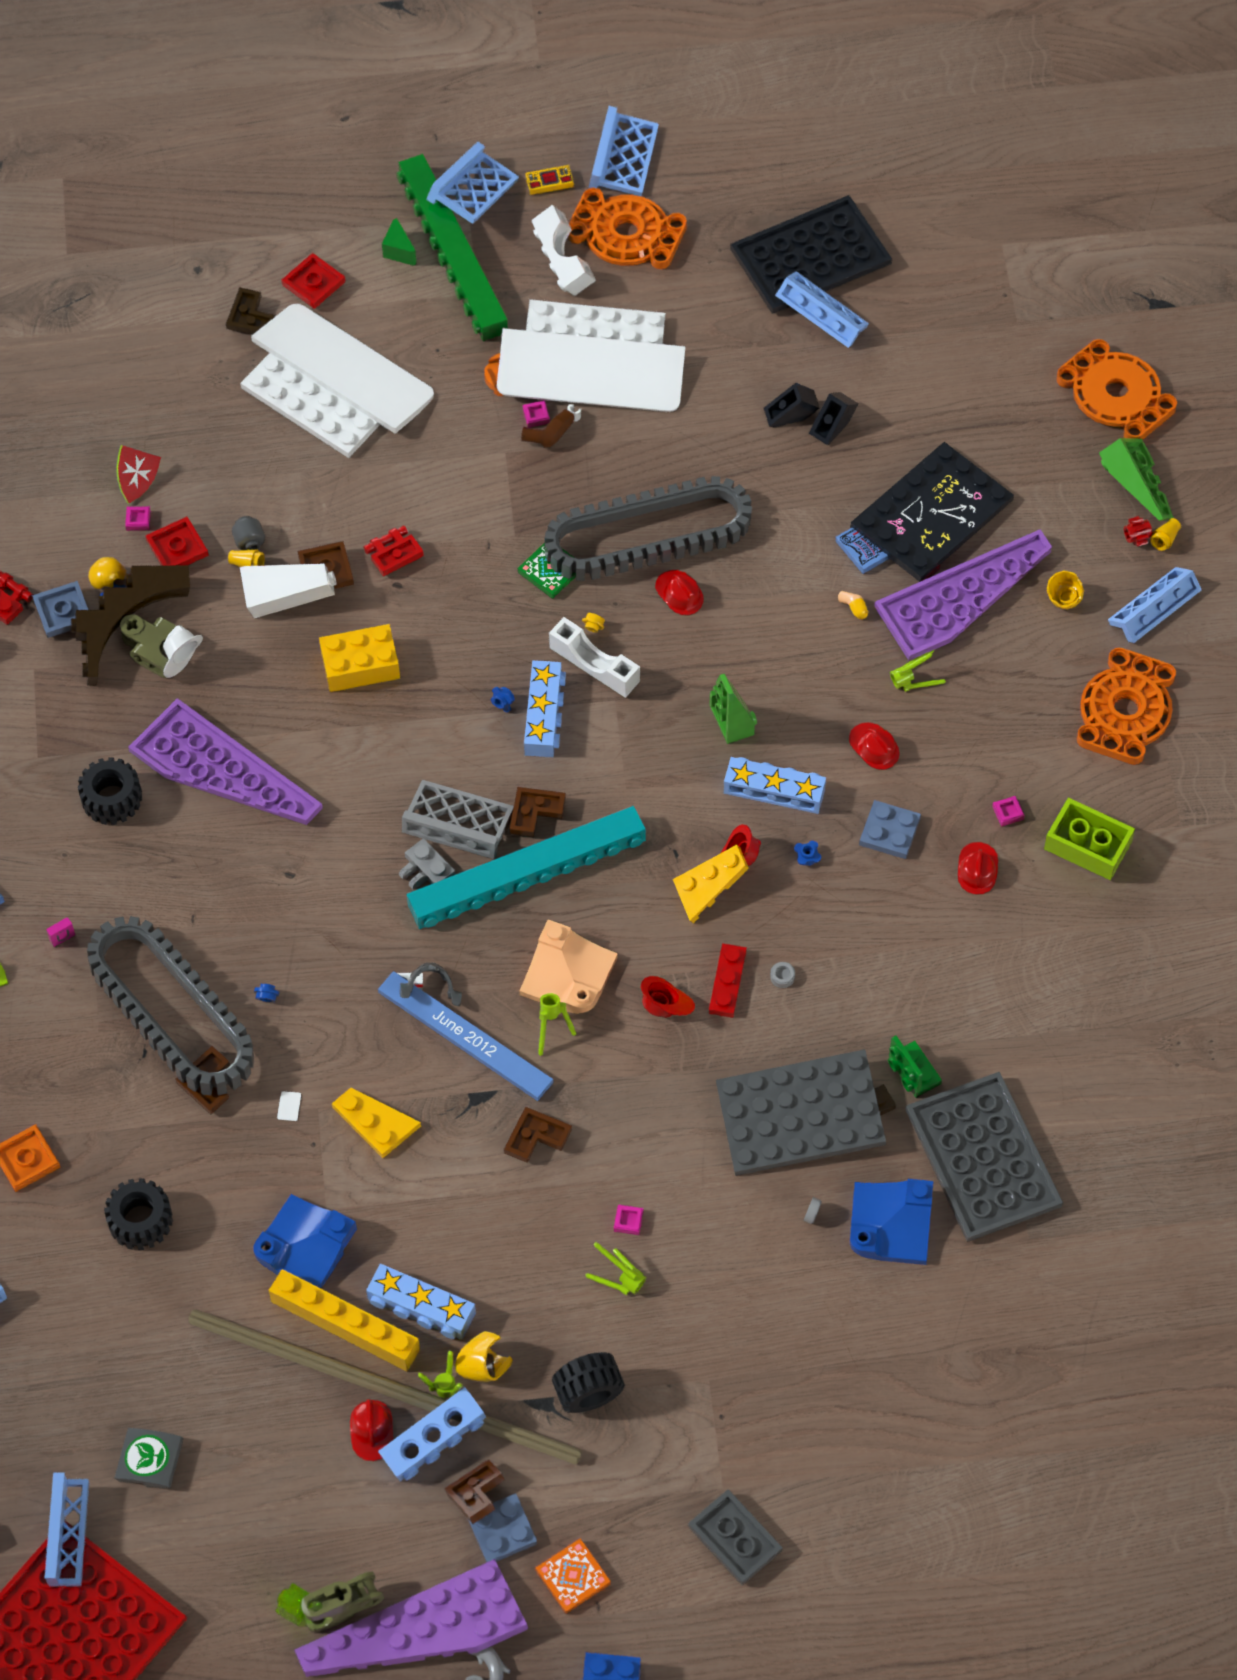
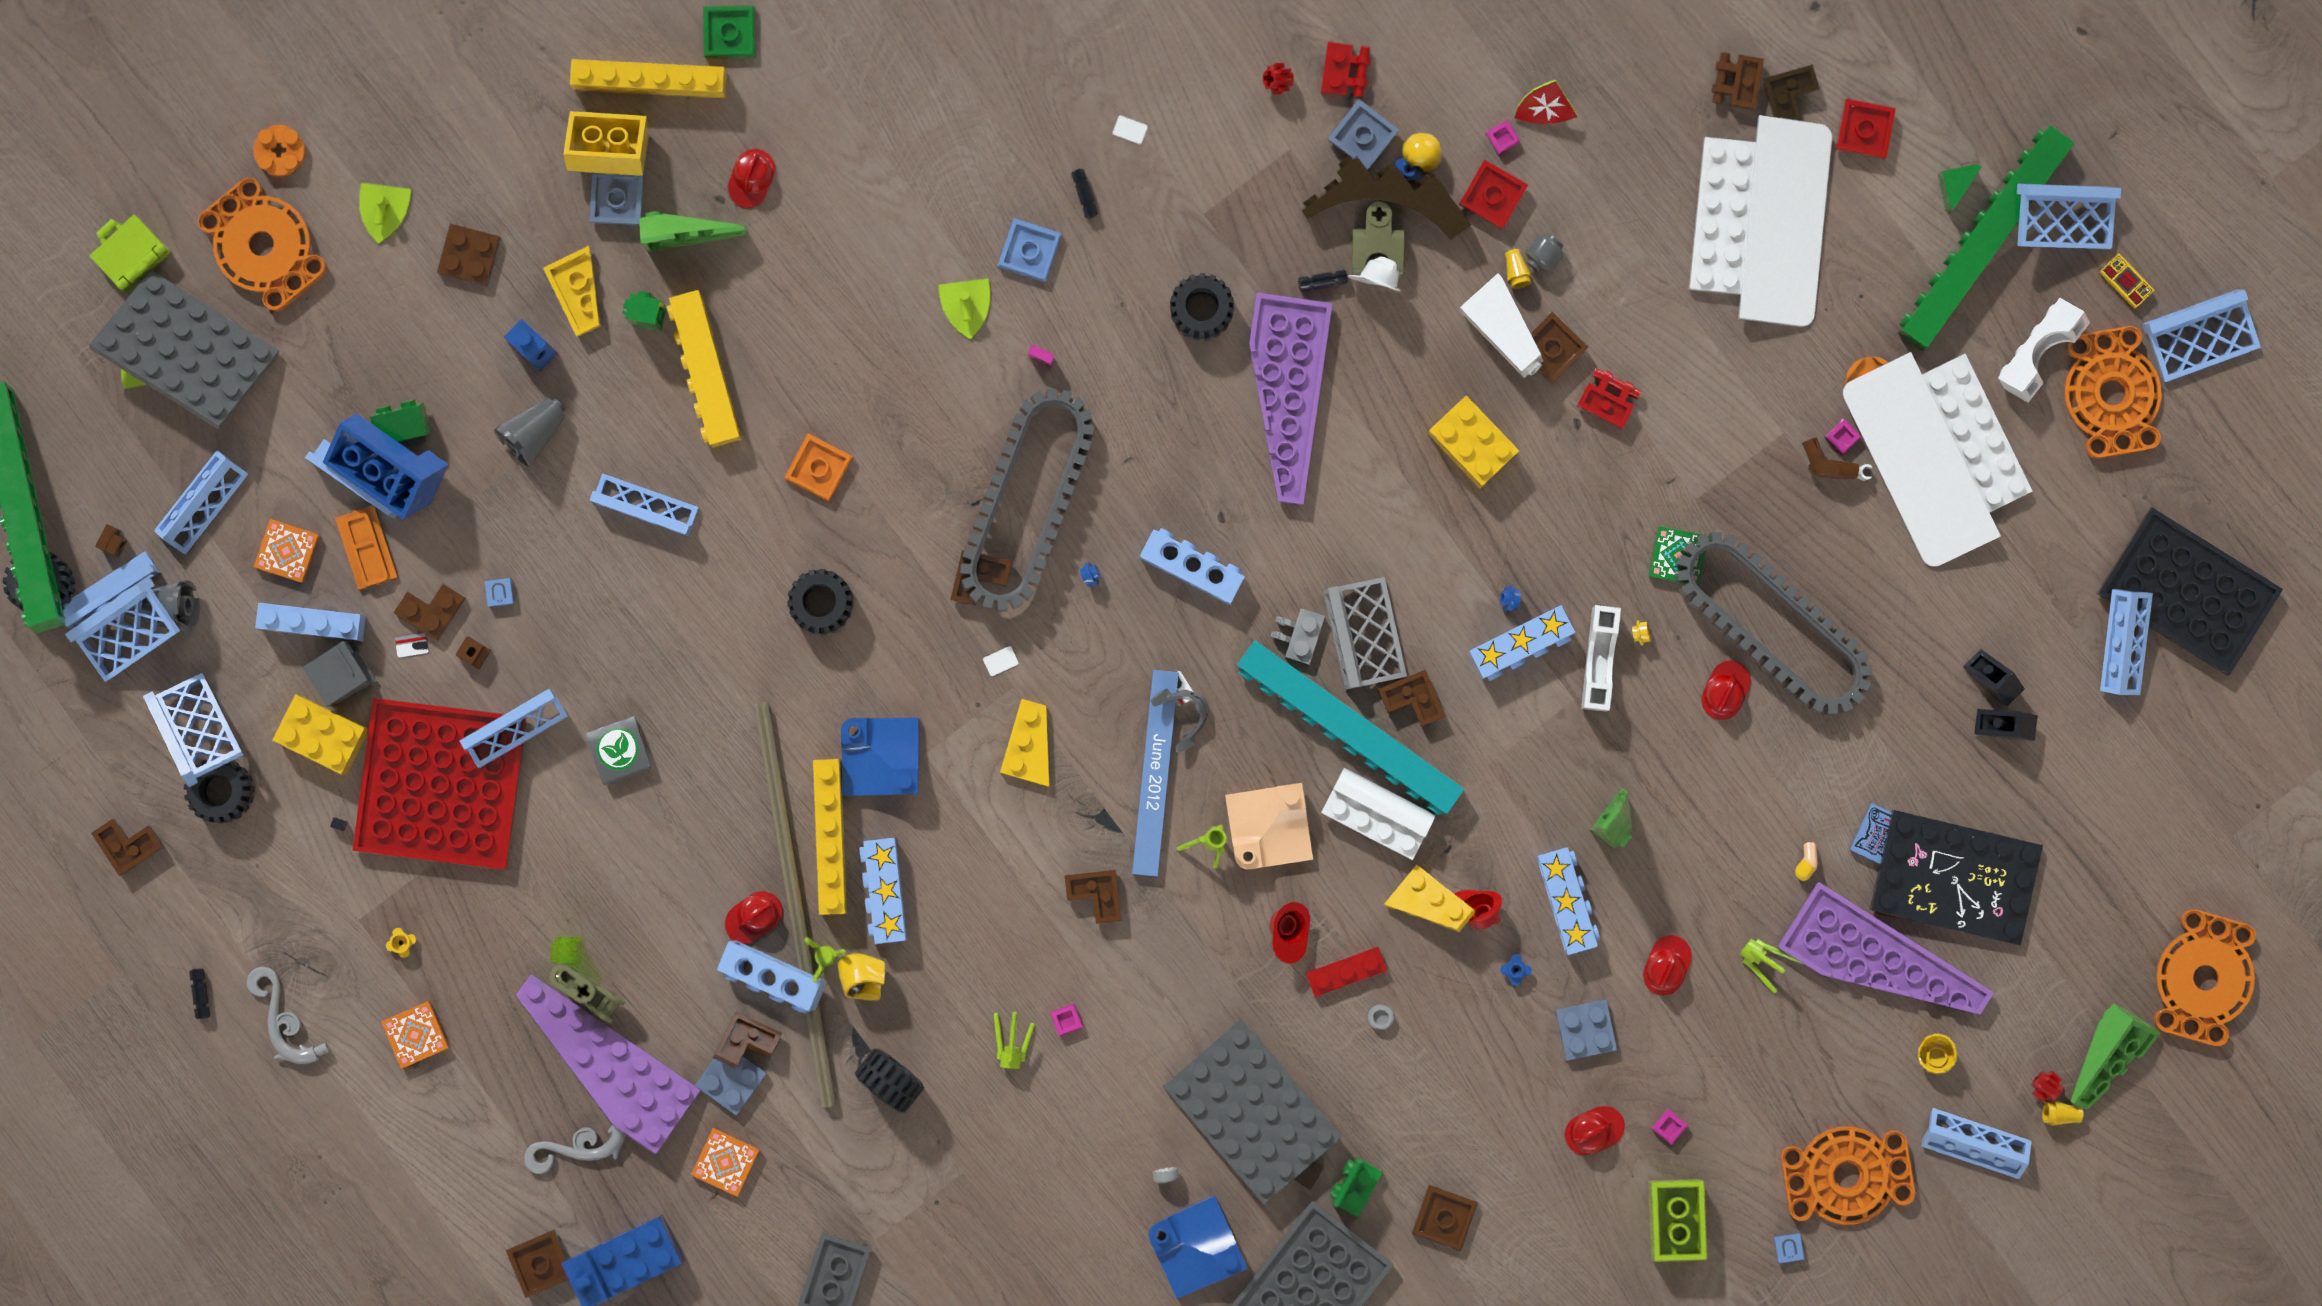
camera: 60 degrees right, 25 degrees up
none -> light blue brick [1139,528,1245,605]
none -> black axle [1298,270,1348,291]
none -> white brick [1321,768,1435,860]
none -> reddish brown tile [1412,1184,1478,1251]
none -> reddish brown plate [1711,52,1764,110]
none -> medium blue tile [1773,1233,1804,1263]

